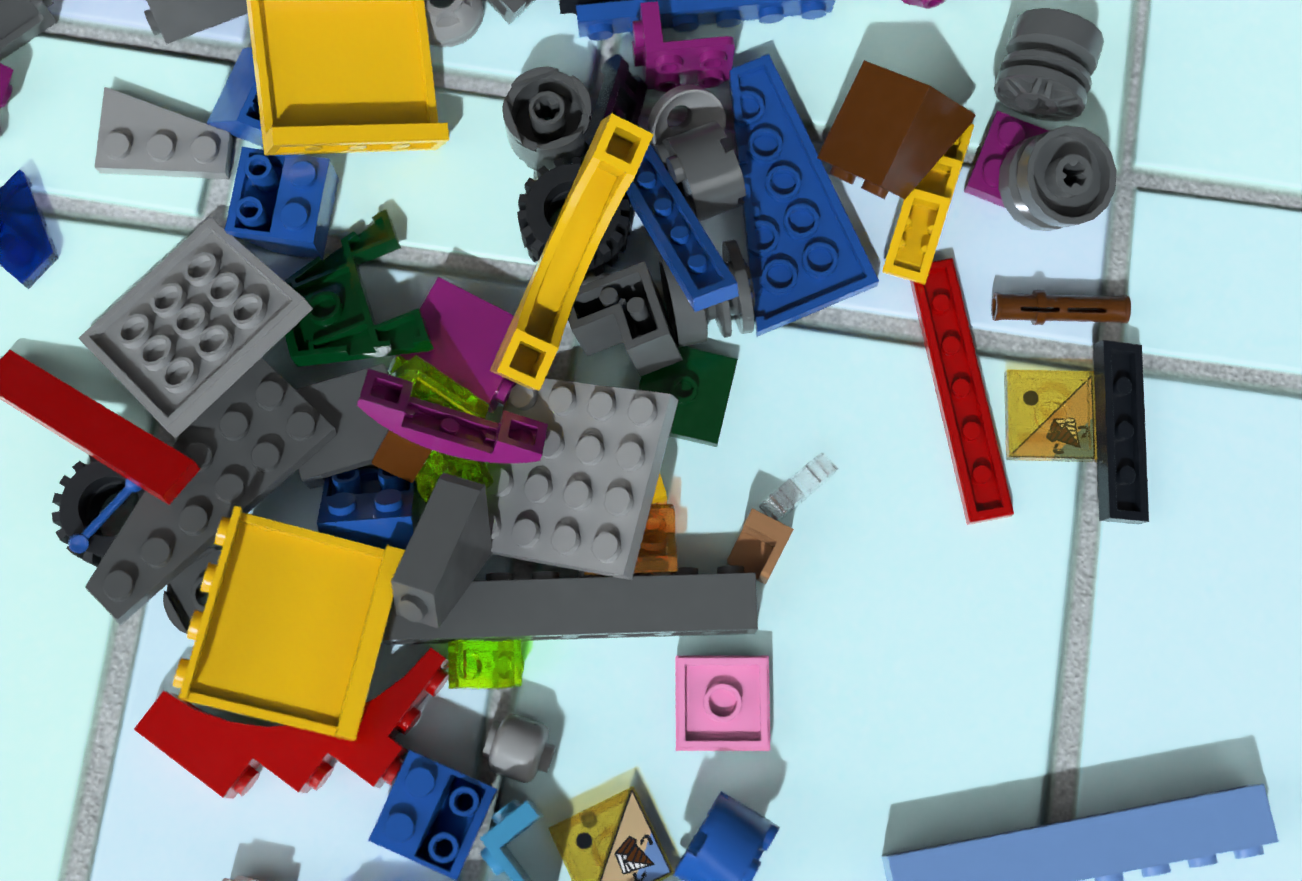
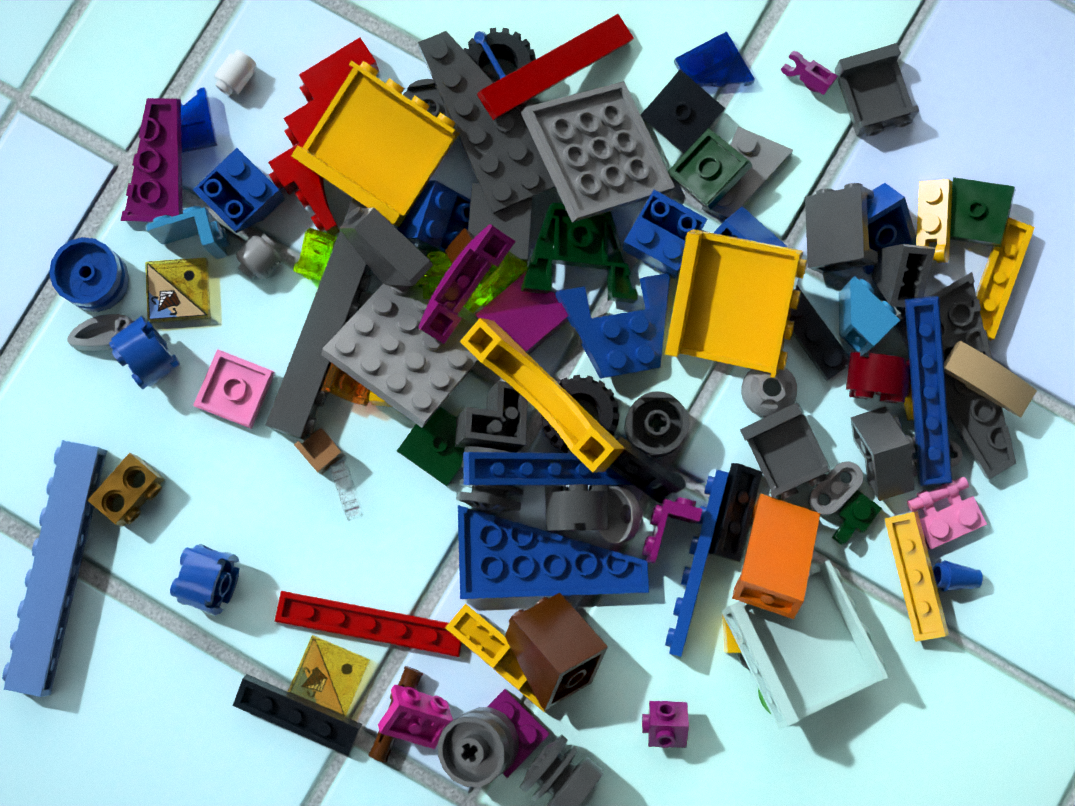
camera: 115 degrees right, 5 degrees up
none -> pearl gold brick [88,452,165,526]
none -> blue brick [170,544,240,616]
none -> dark pink bracket [378,684,453,749]
none -> blue wing [555,273,670,379]
none -> black plate [641,69,726,154]
none -> dark green plate [668,128,753,210]

